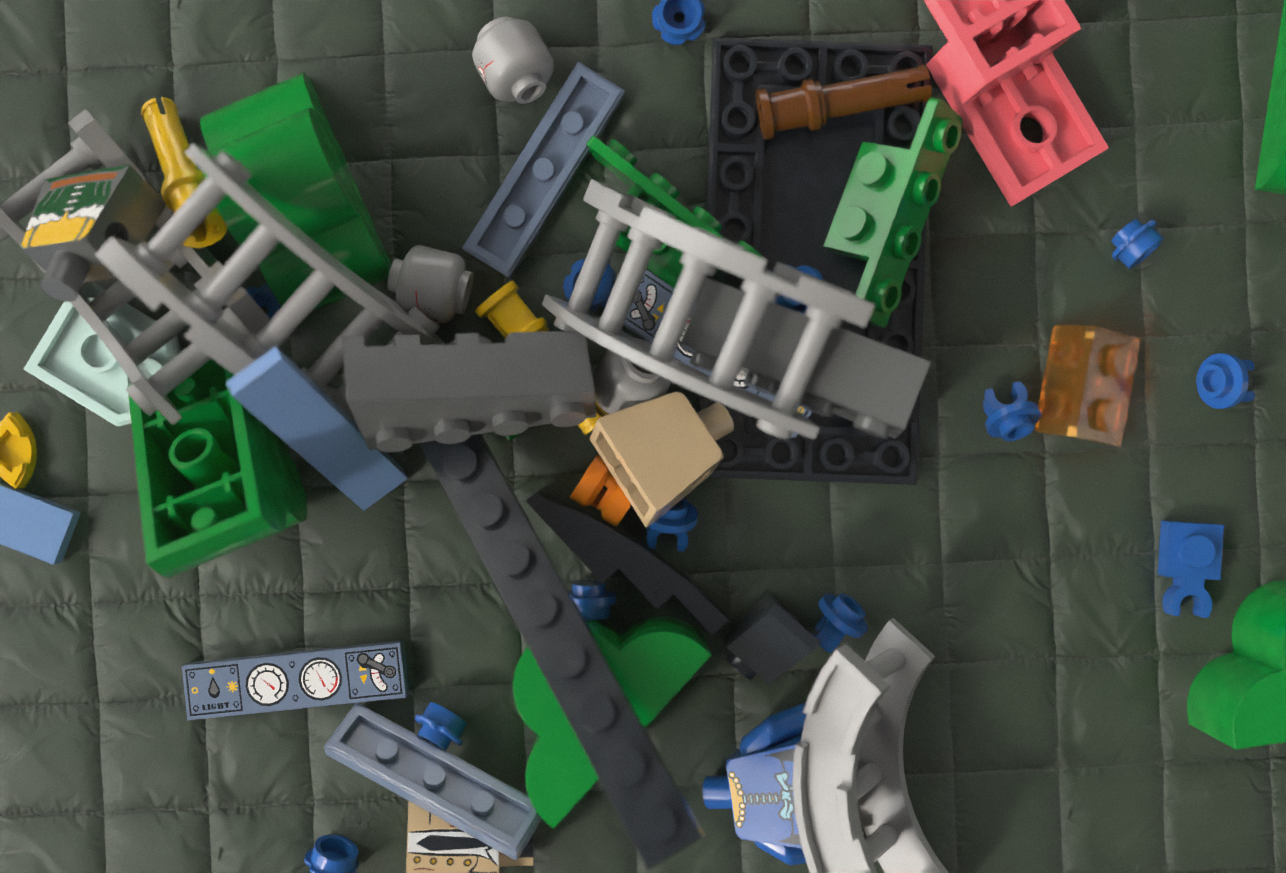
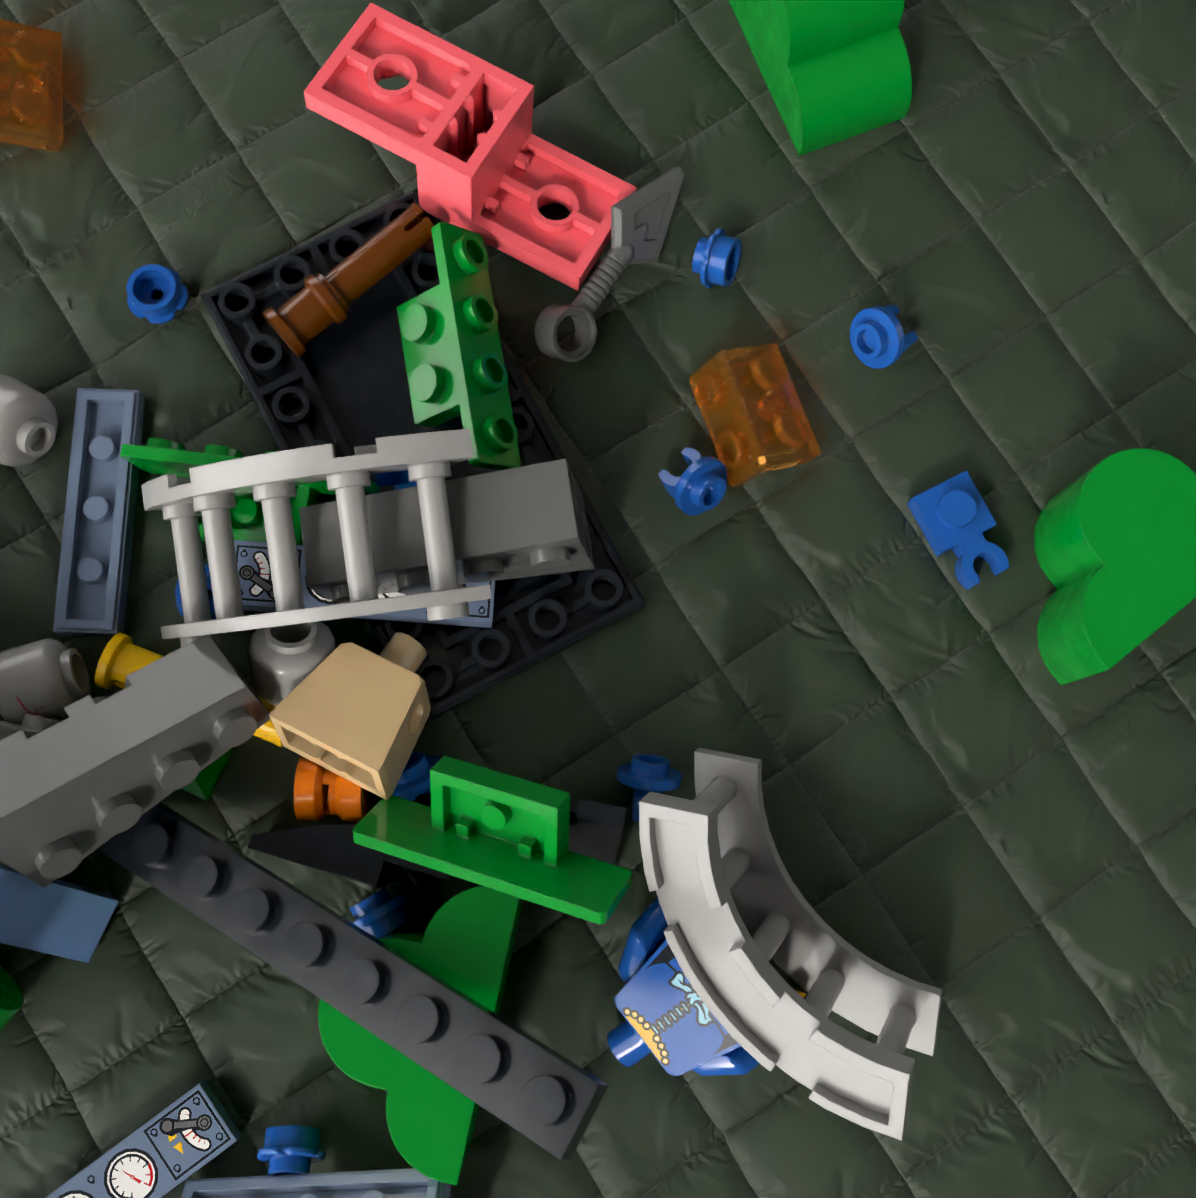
camera: 35 degrees left, 10 degrees down
none -> green bracket [353,755,632,924]
none -> dark grey piece [534,167,685,362]

